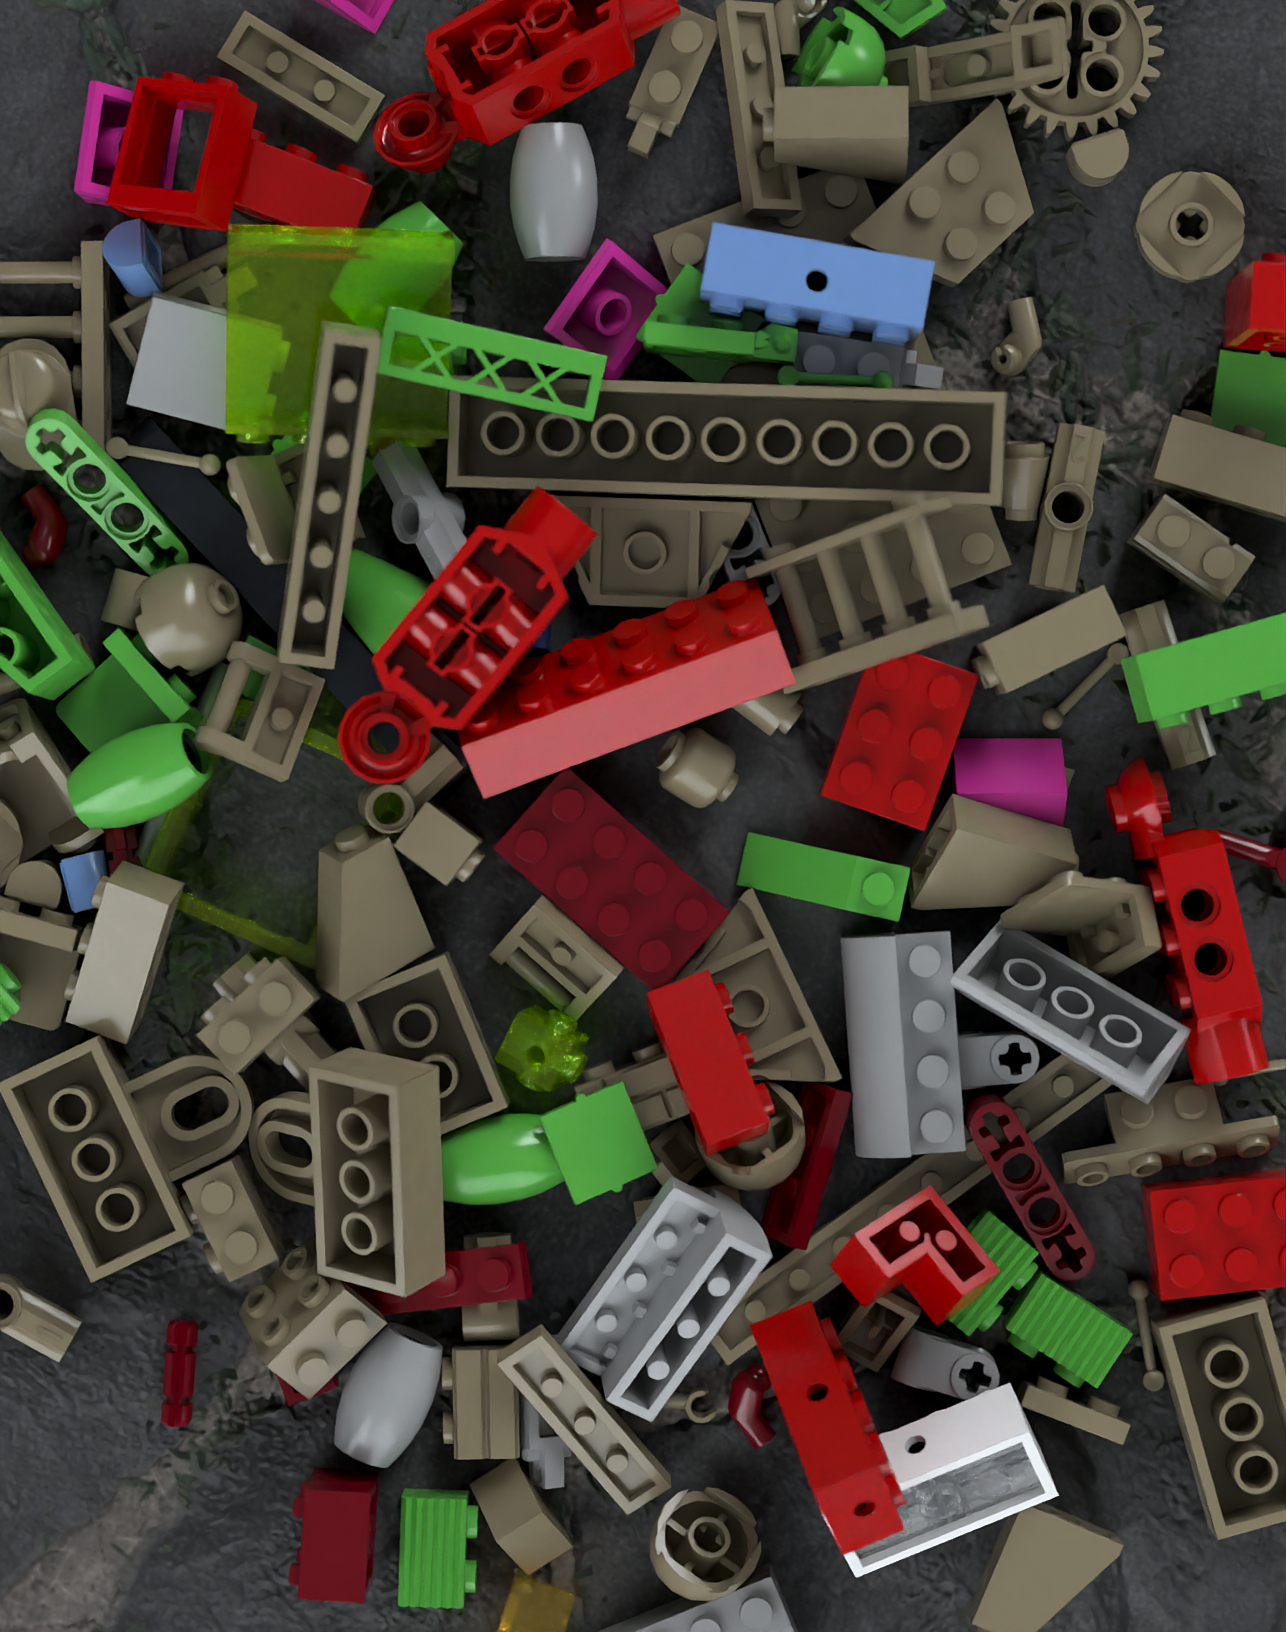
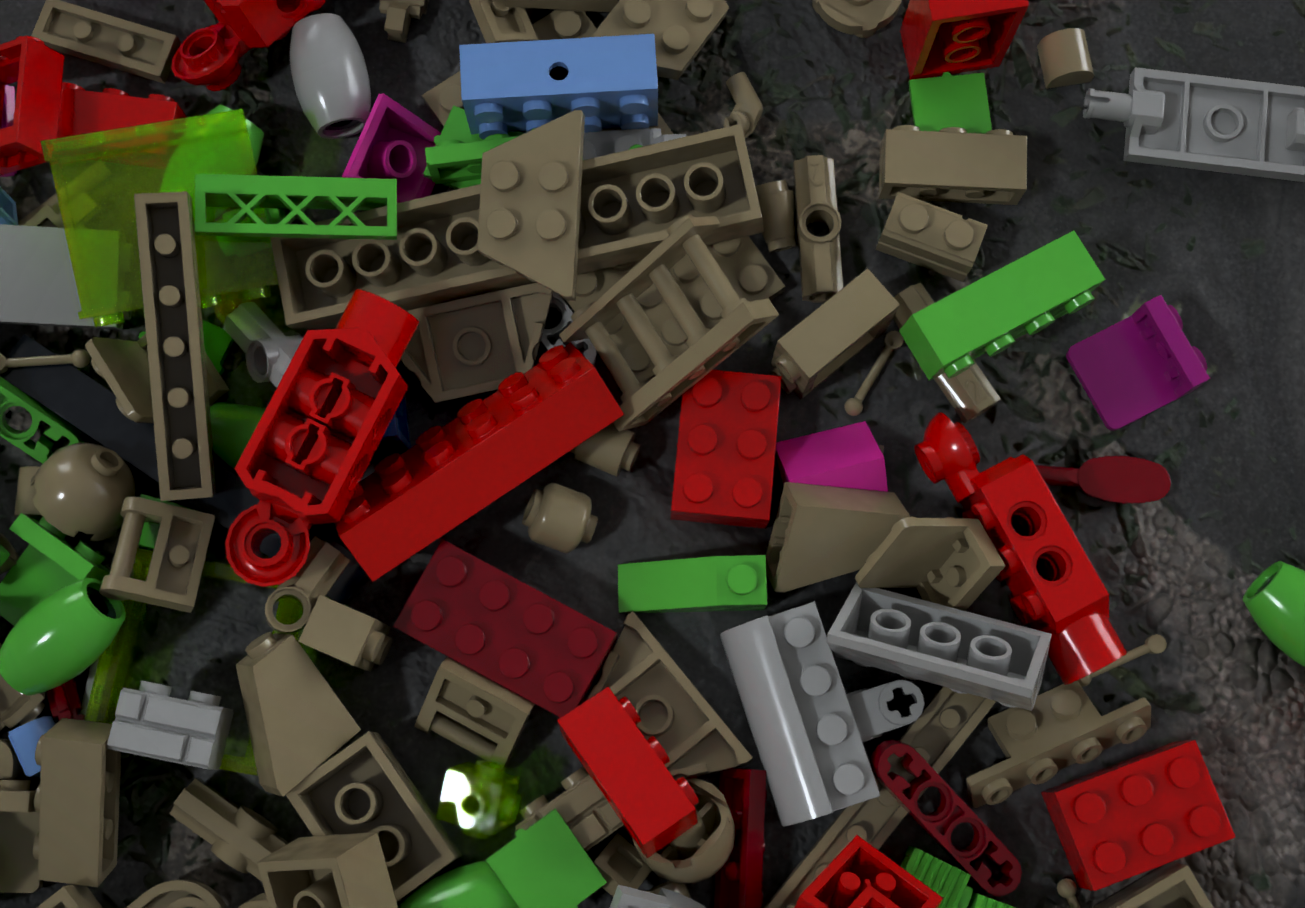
camera: 15 degrees left, 10 degrees down
dark tan brick [197,957,322,1076] -> none
none -> light grey brick [107,680,234,770]
none -> dark tan wing [477,110,585,301]

